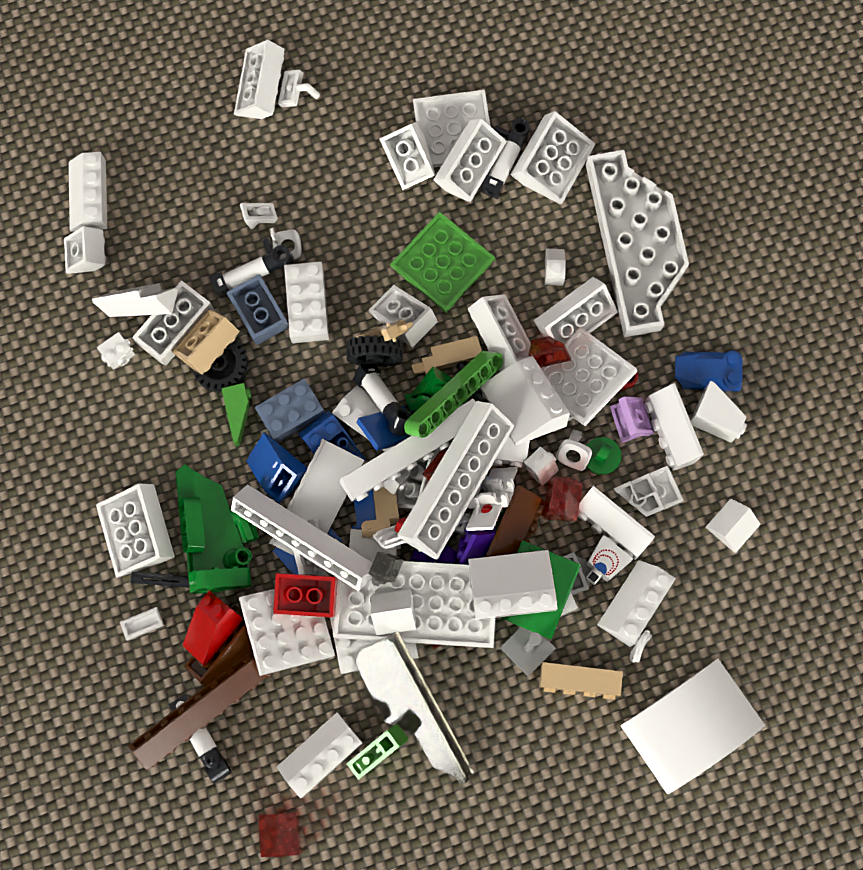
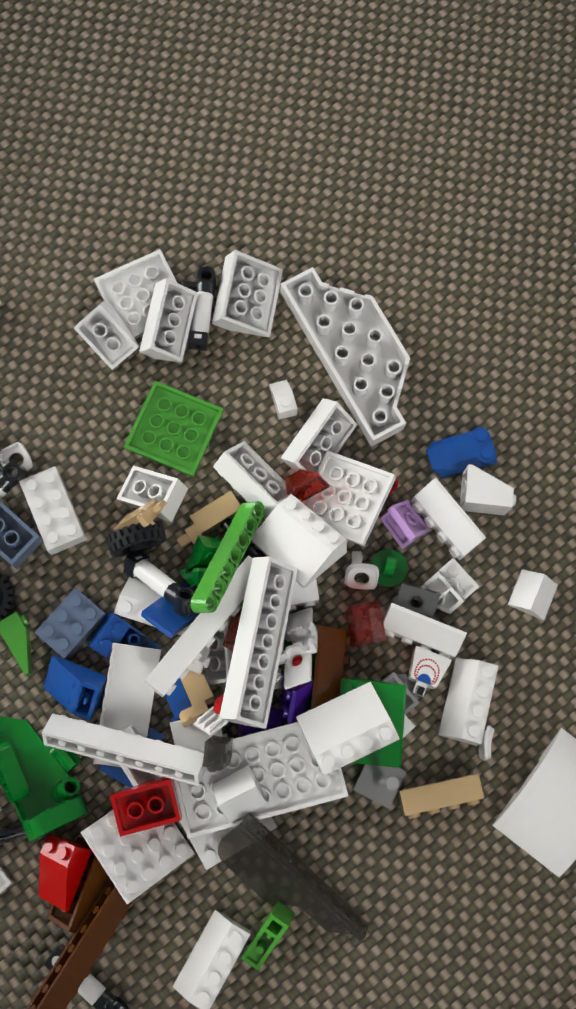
camera: 25 degrees left, 0 degrees up
white head [524,447,559,486] -> none
none -> dark grey brick [396,582,441,617]

